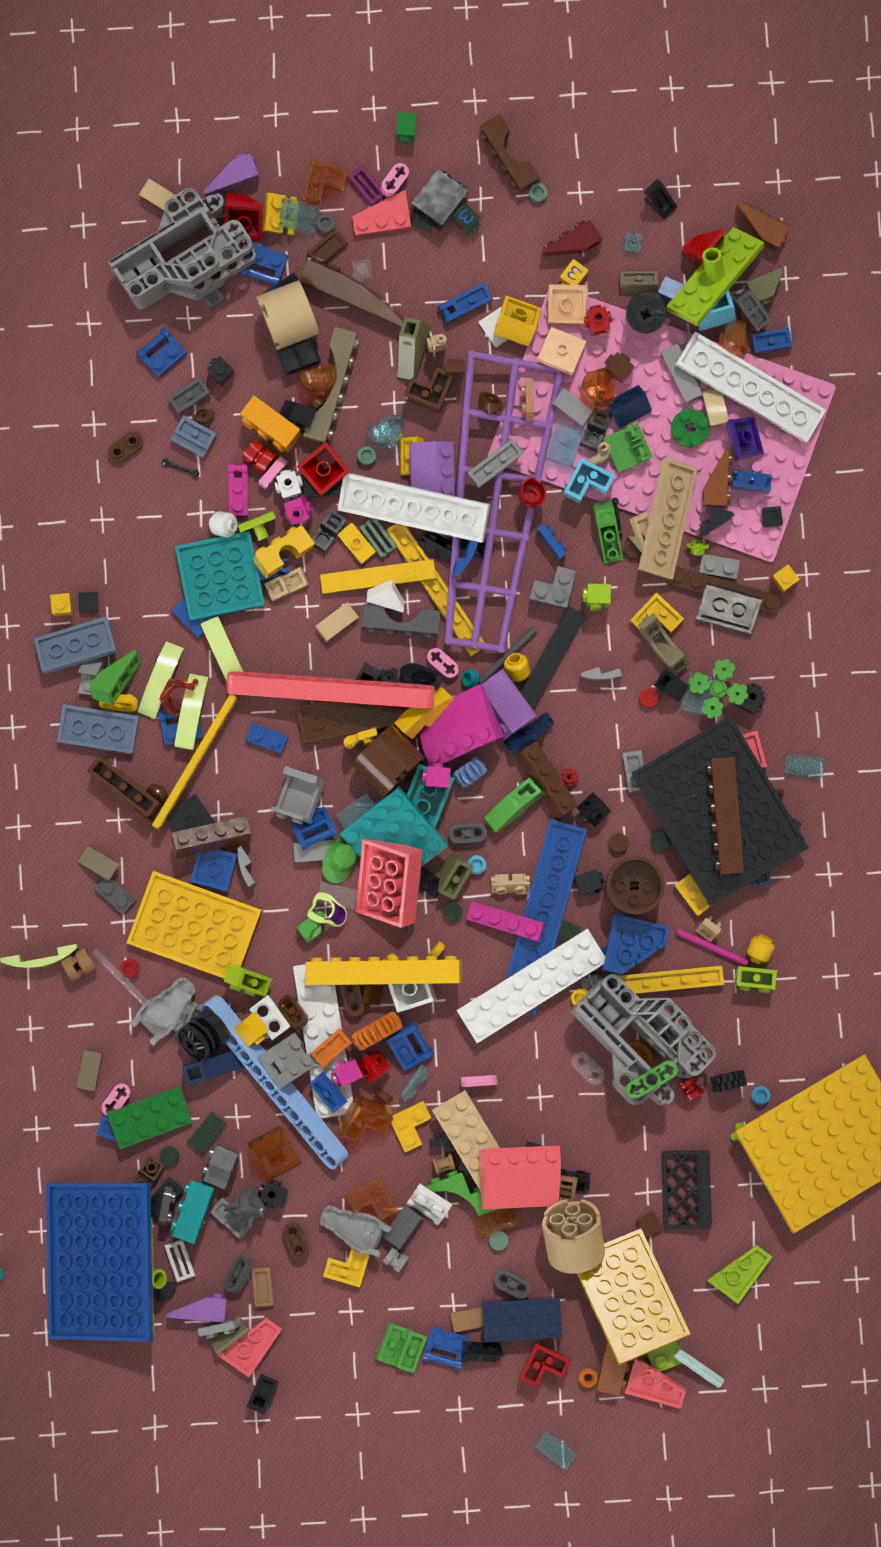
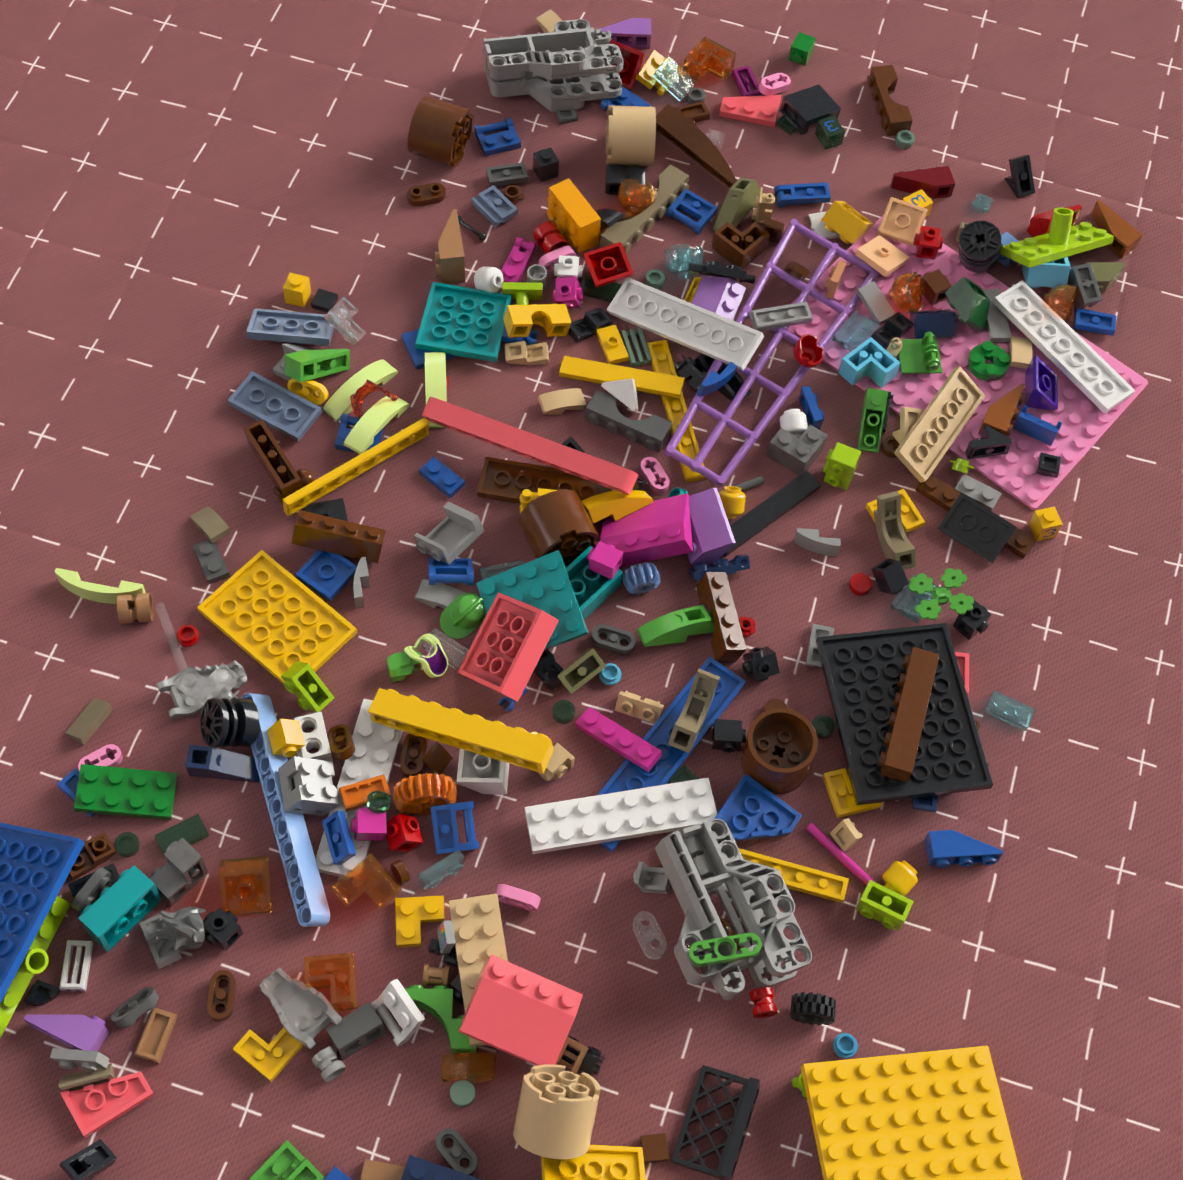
camera: 15 degrees right, 25 degrees down
none -> clear plate [324,296,366,346]
none -> clear green tile [366,791,391,813]
none -> reddish brown brick [407,96,474,167]
none -> medium nougat slope [434,209,465,284]
none -> light grey tile [437,920,456,954]
none -> light grey wheel [527,264,547,291]
none -> tan brick [539,743,575,782]
none -> light grey bracket [633,862,671,894]
none -> blue plate [666,189,718,234]
none -> dark tan arch [668,669,720,753]
none -> black plate [688,261,756,284]
none -> white head [780,409,808,438]
none -> blue slope [924,830,1003,868]
none -> dark green slope [945,277,990,332]

